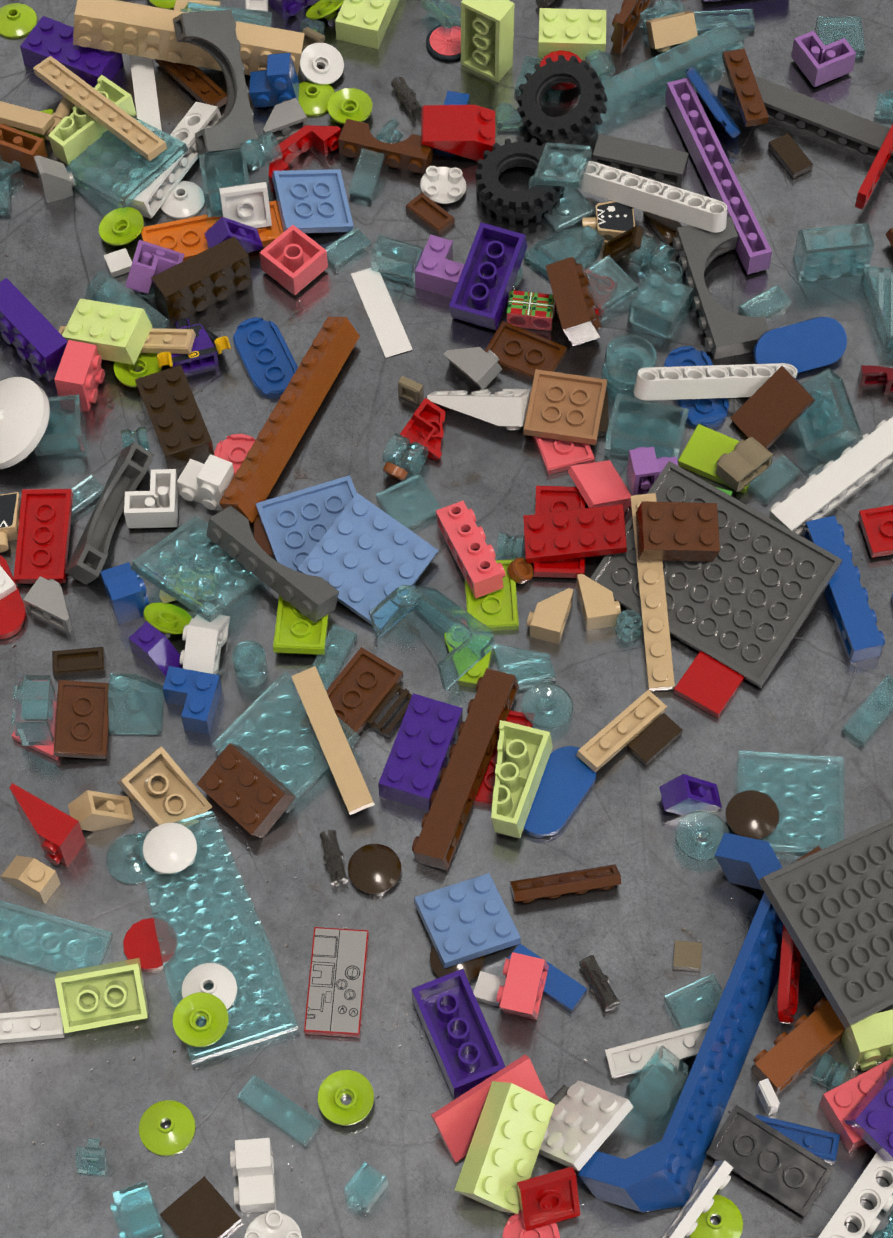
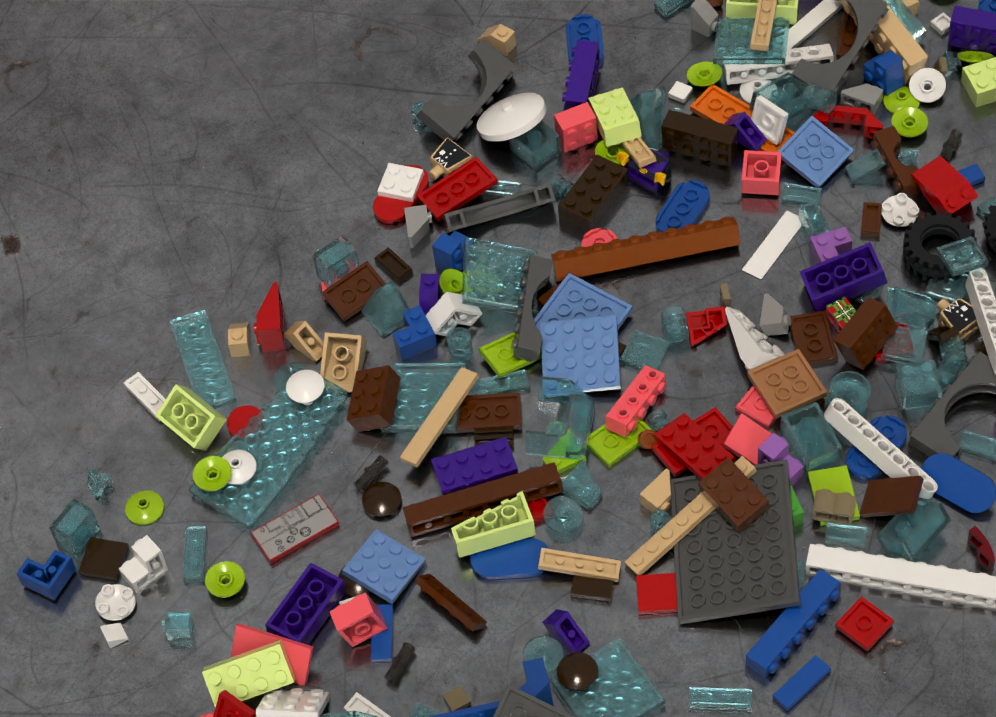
camera: 60 degrees right, 5 degrees down
white brick [124,469,178,528] -> none
medium lavender brick [125,240,185,294] -> none
white brick [177,454,234,511] -> none
dark orange tile [382,462,408,481] -> none
tan slope [526,588,574,644] -> none

